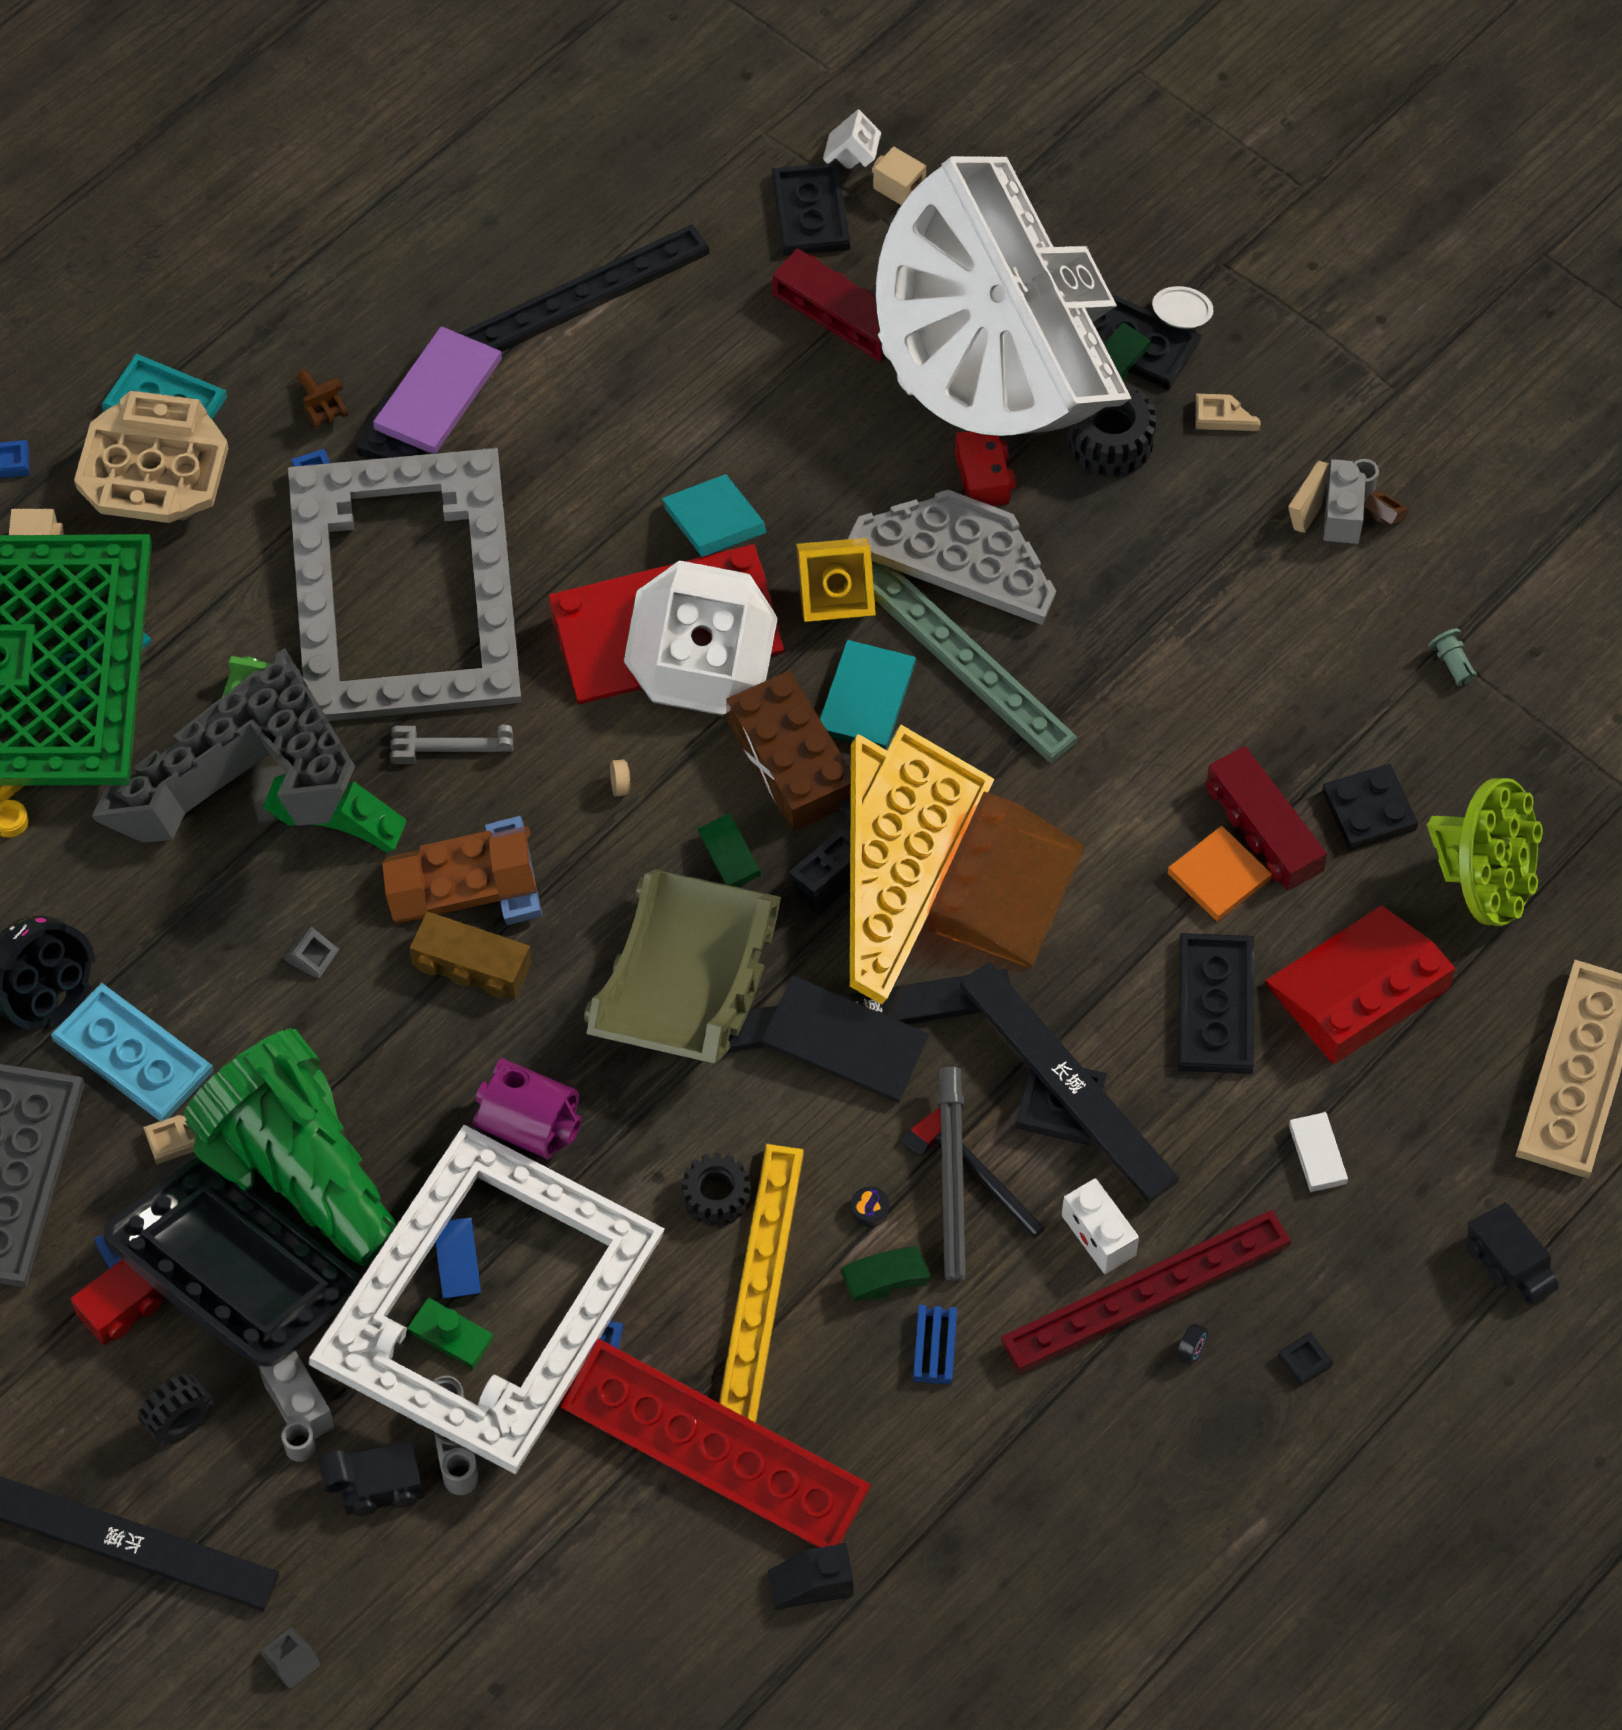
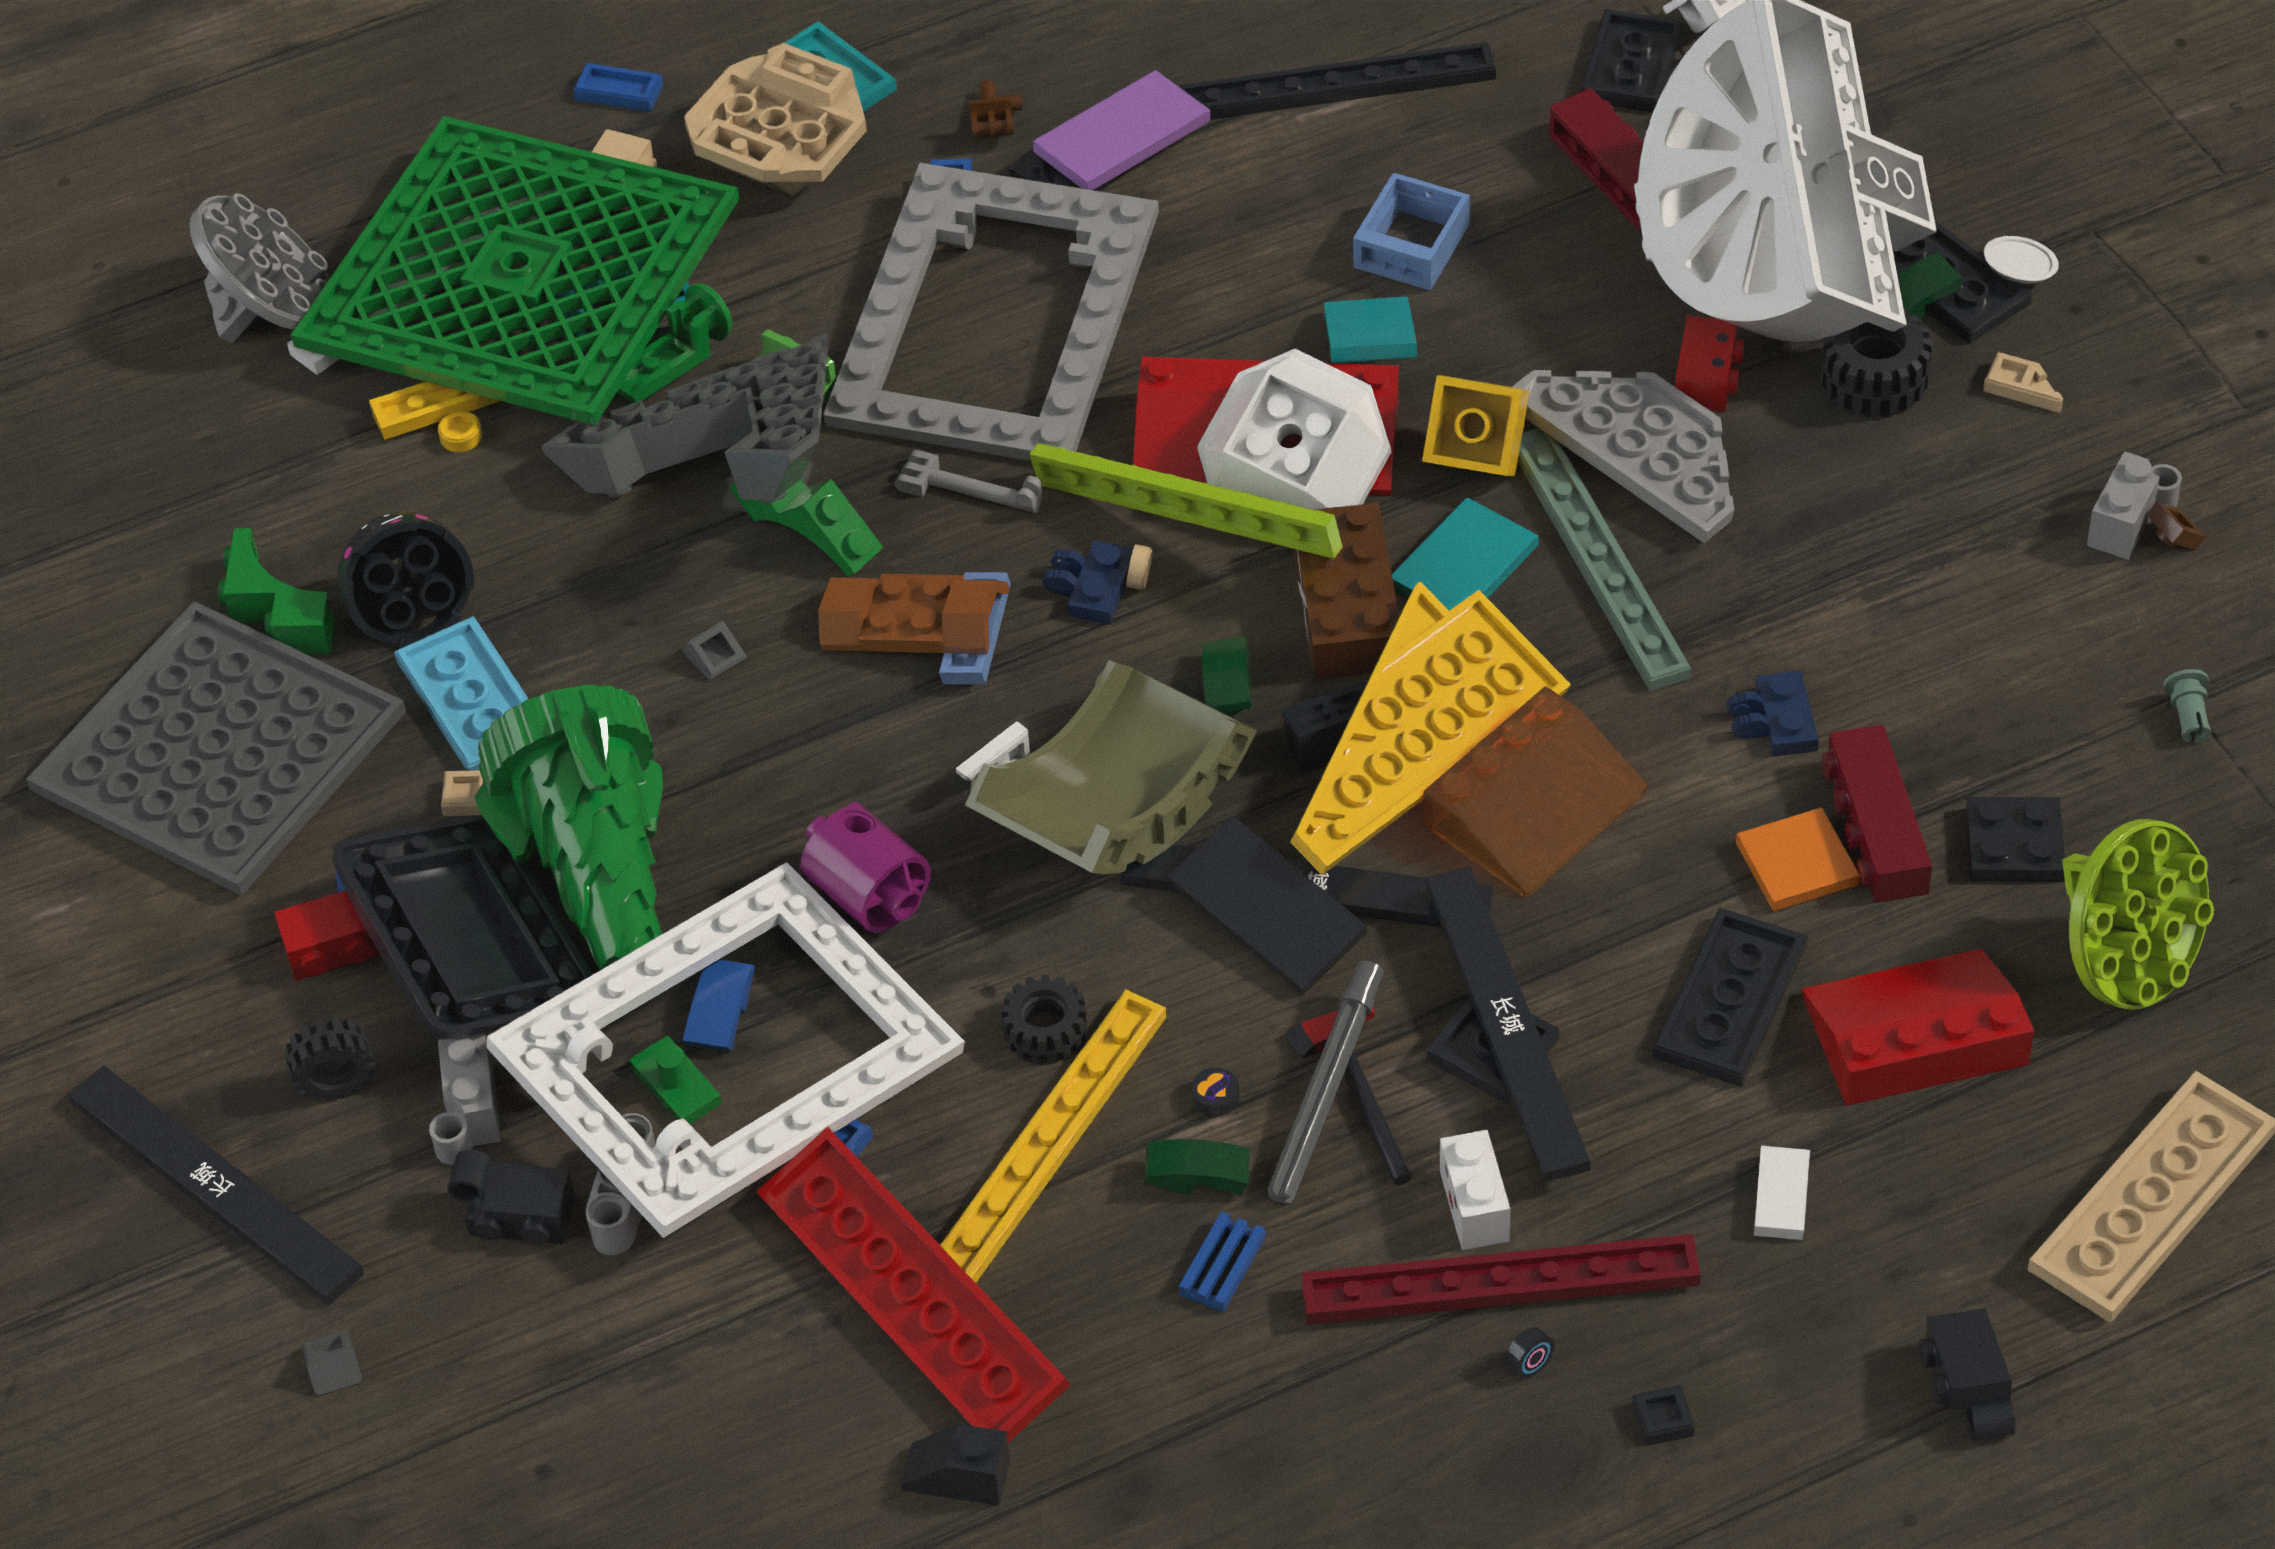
camera: 25 degrees right, 10 degrees down
pearl gold brick [410,911,532,1000] -> none
tan tile [1288,461,1330,533] -> none
none -> green piece [617,283,732,403]
none -> white tile [956,721,1030,782]
none -> lime plate [1029,443,1343,559]
none -> dark blue hinge [1042,540,1134,624]
none -> medium blue window [1353,173,1470,291]
none -> dark blue hinge [1725,671,1819,756]

